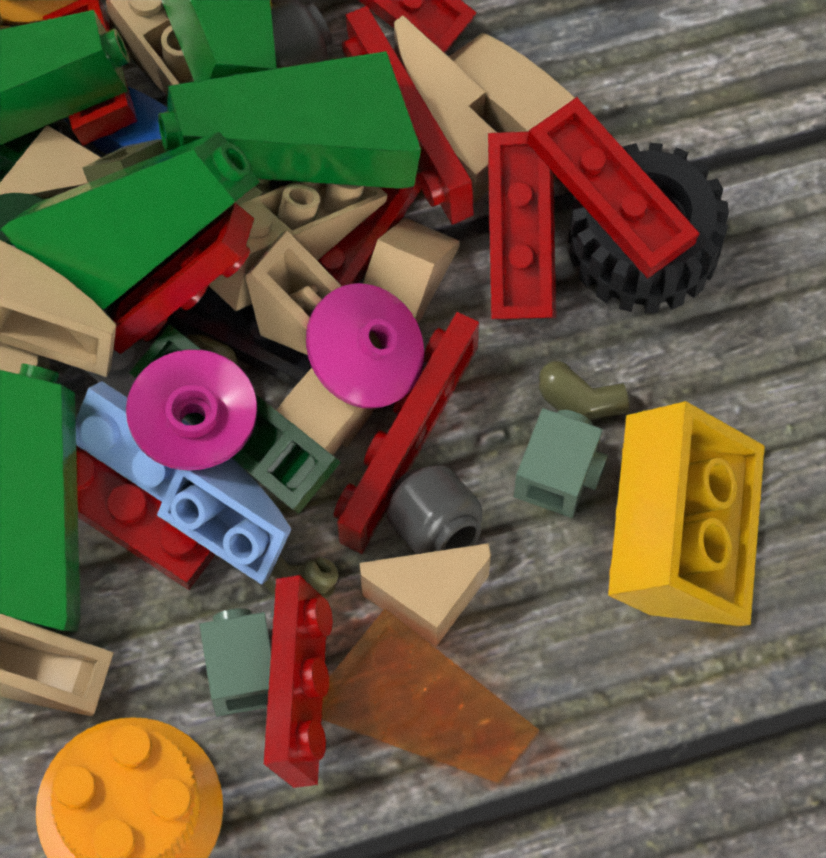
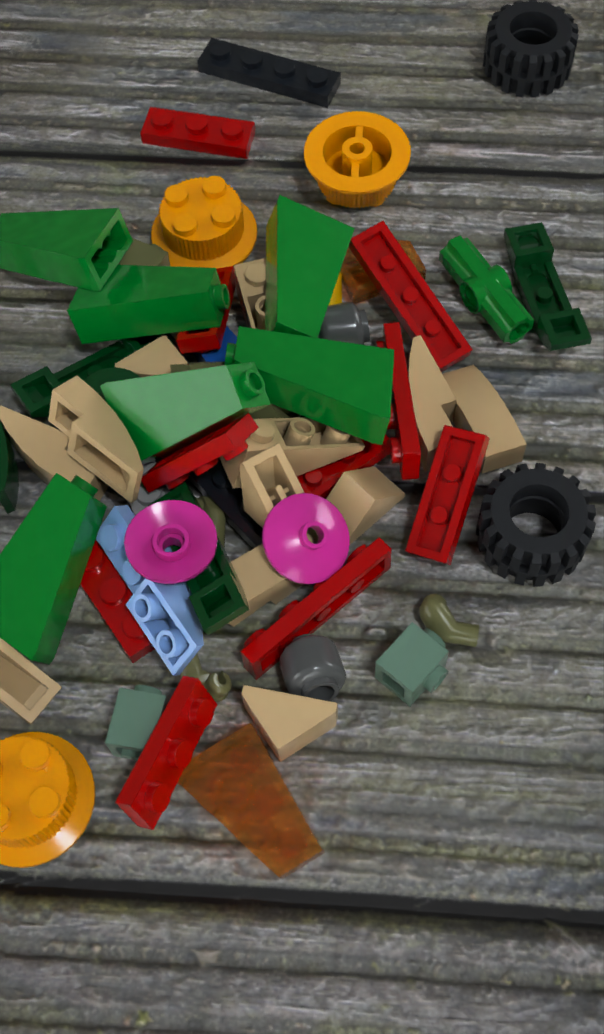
camera: 25 degrees right, 5 degrees down
red plate [526,97,700,279] -> none
yellow slope [608,401,765,626] -> none

